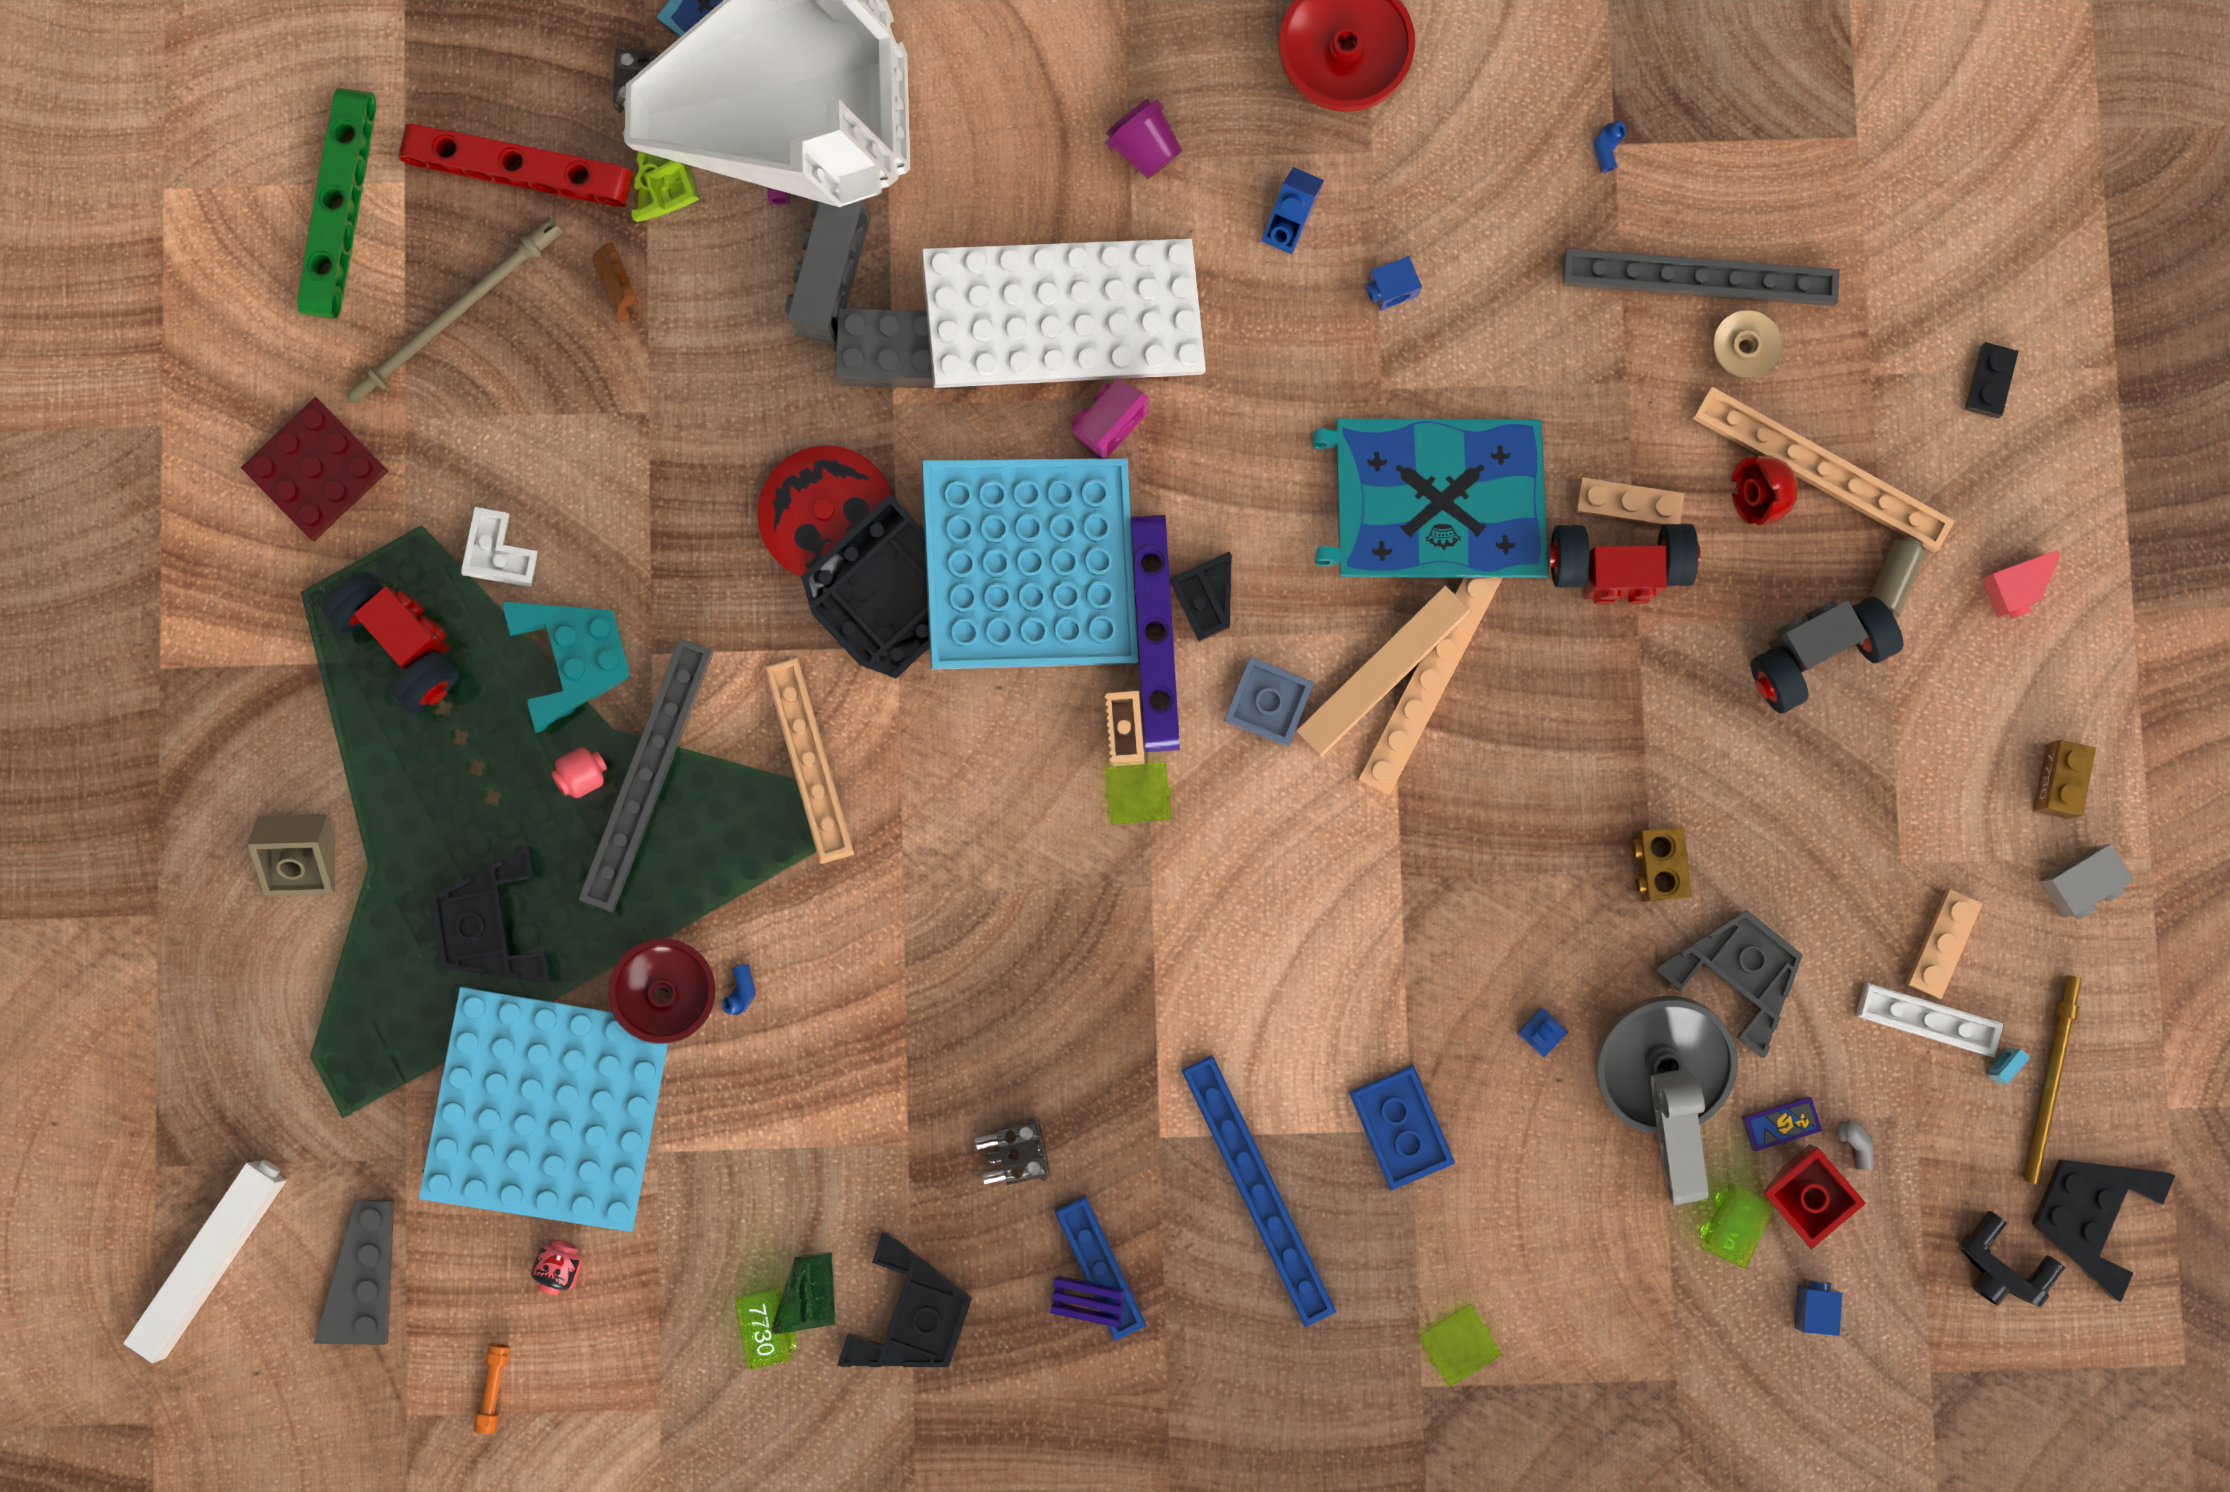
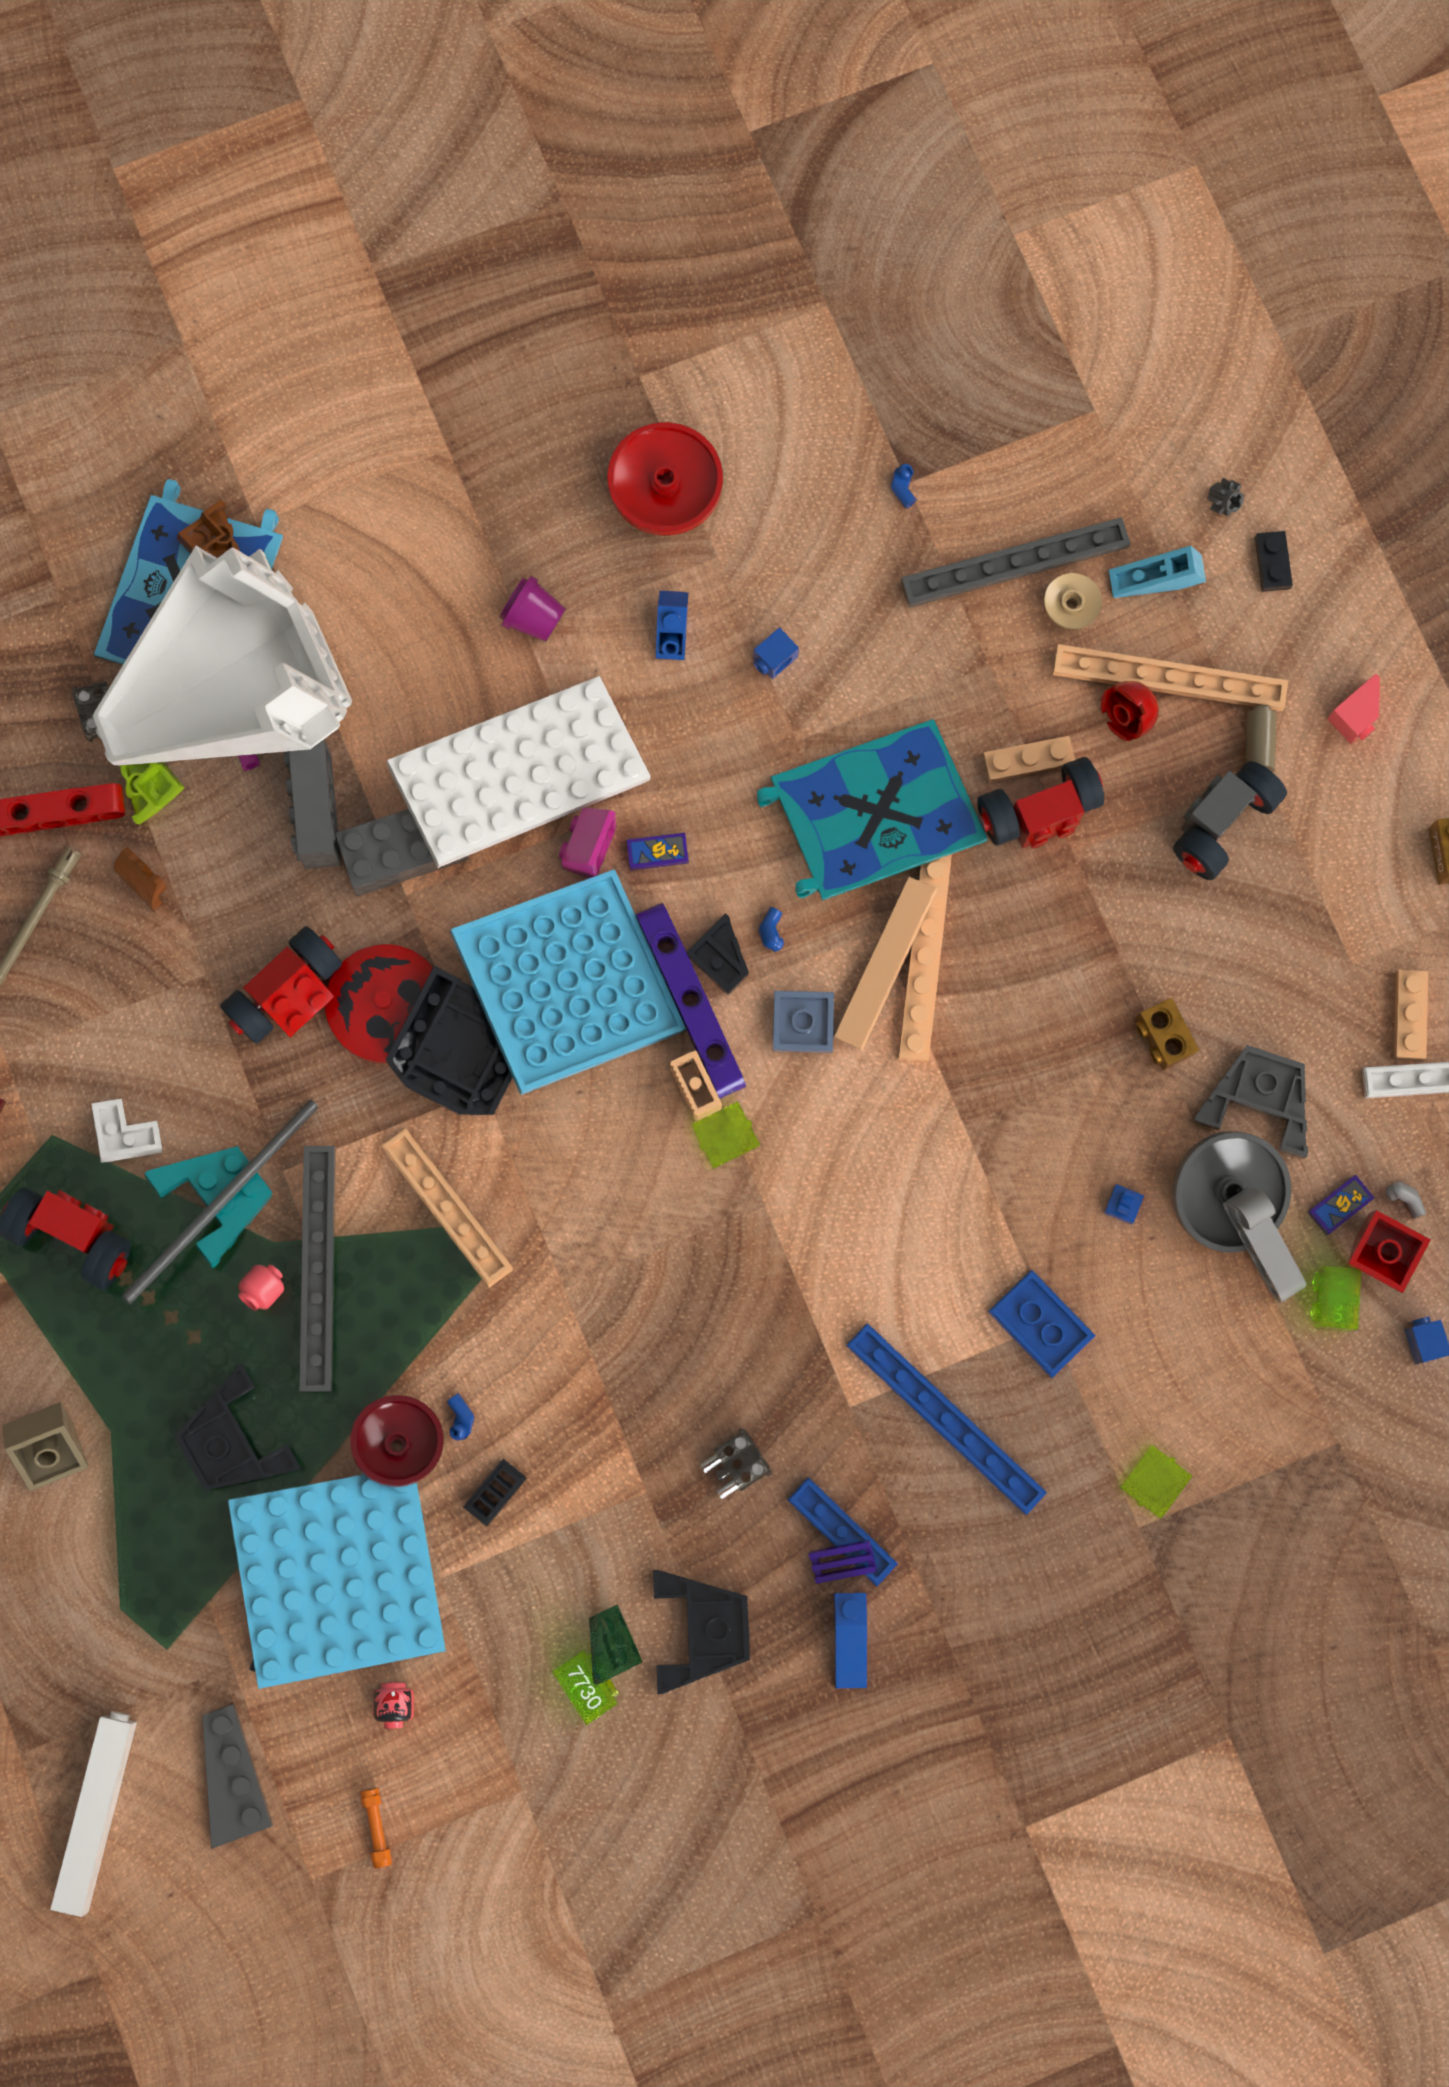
camera: 30 degrees left, 5 degrees down
none -> dark grey piece [121,1100,318,1305]
none -> brick [220,926,342,1044]
none -> black slope [463,1459,527,1527]
none -> tile [627,833,689,871]
none -> blue arm [758,907,784,952]
none -> blue slope [833,1592,867,1688]
none -> medium azure slope [1109,546,1206,598]
none -> dark grey gear [1207,478,1244,516]

